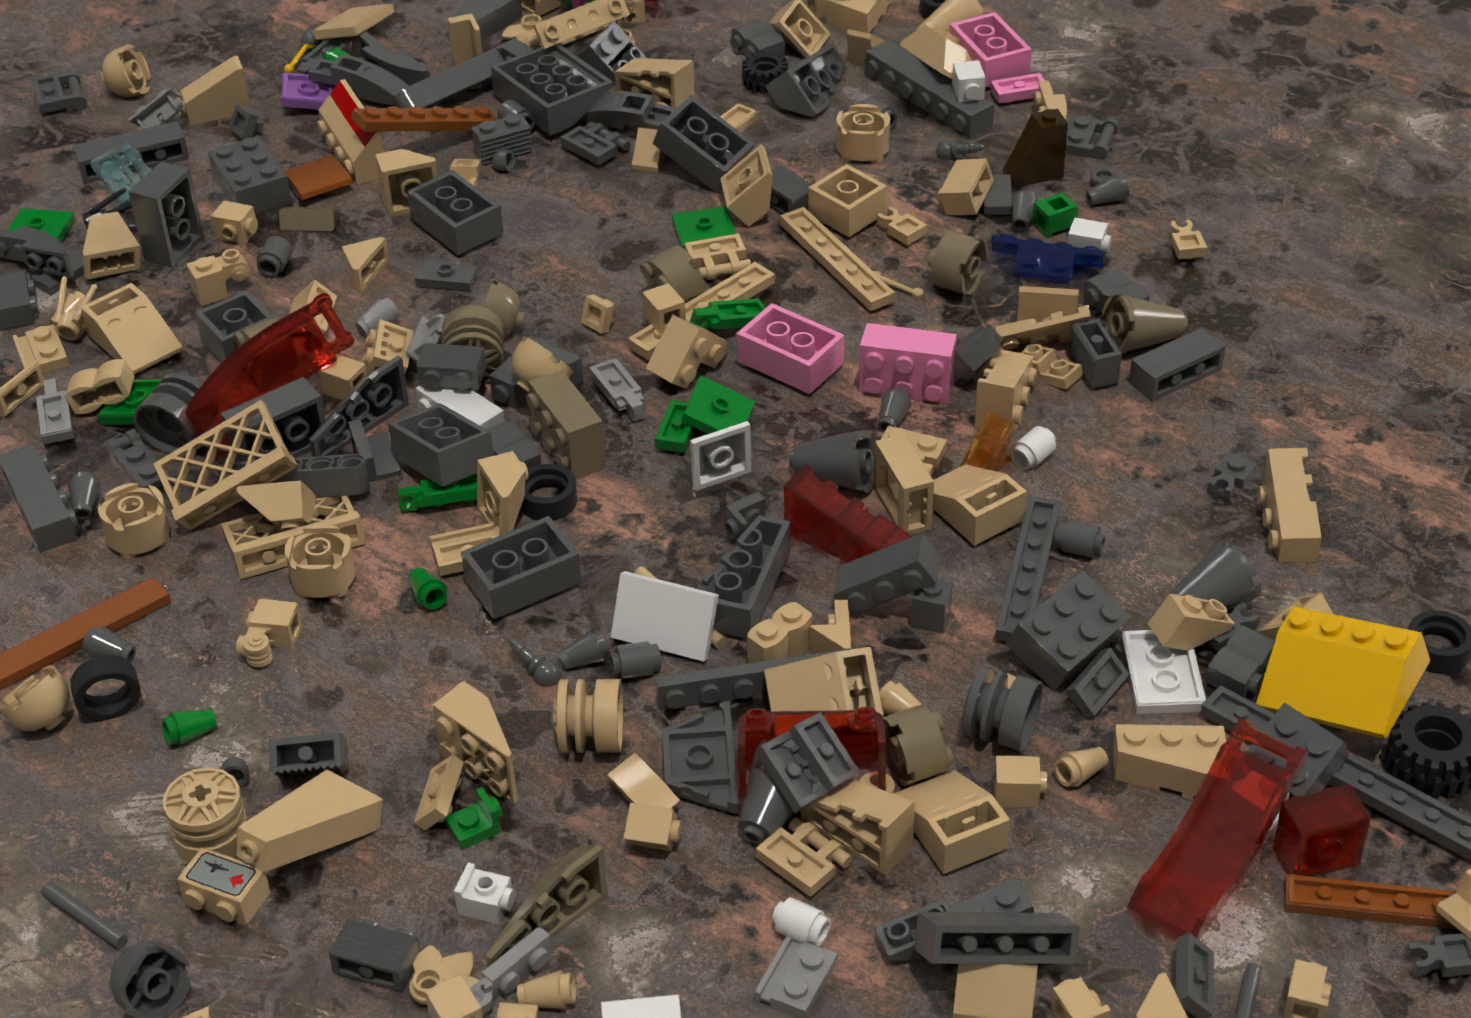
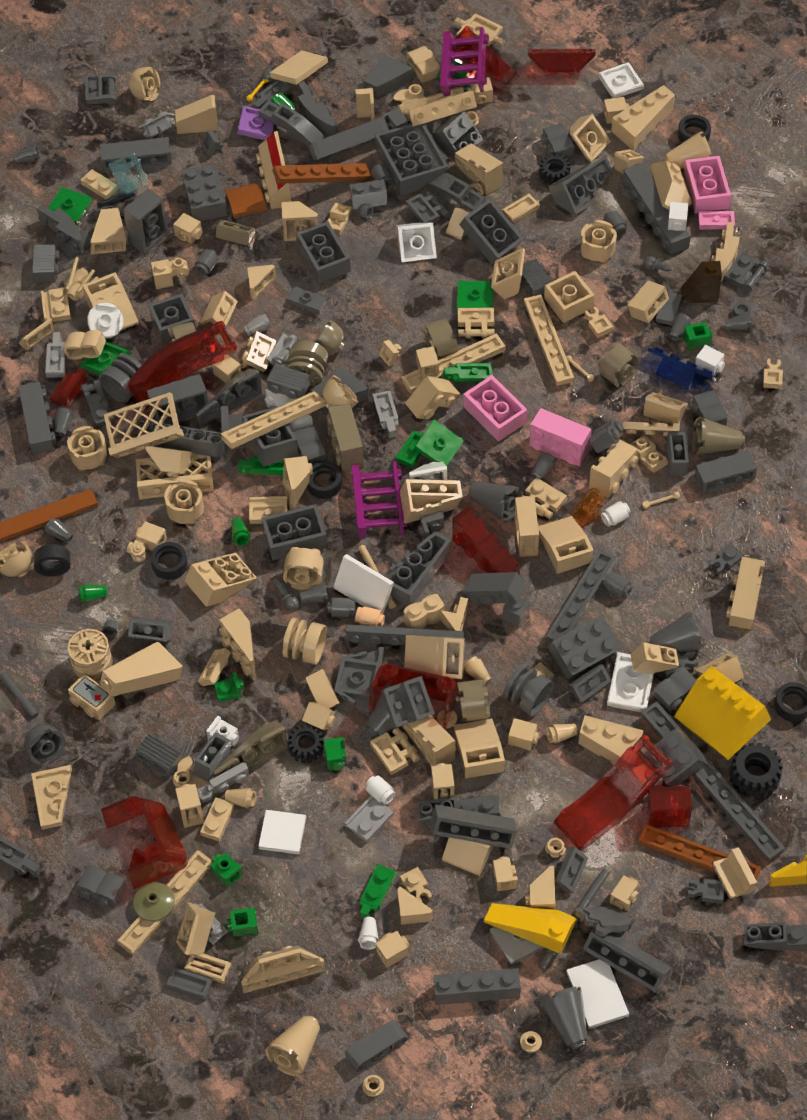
camera: 15 degrees right, 15 degrees up
none -> clear red panel [50,368,87,408]
none -> tan plate [80,169,118,199]
none -> white tile [87,303,124,339]
none -> black tyre [150,542,188,580]
none -> tan slope [185,552,257,607]
none -> dark grey brick [193,733,231,781]
none -> tan plate [221,391,325,449]
none -> tan brick [283,547,324,591]
none -> black tyre [287,724,324,763]
none -> green brick [324,737,347,771]
none -> magenta fence [351,461,407,538]
none -> light nougat brick [355,606,385,626]
none -> white slope [396,222,437,262]
none -> tan wedge [400,479,463,524]
none -> tan brick [431,763,454,800]
none -> tan plate [545,838,566,858]
none -> tan hinge [642,492,680,509]

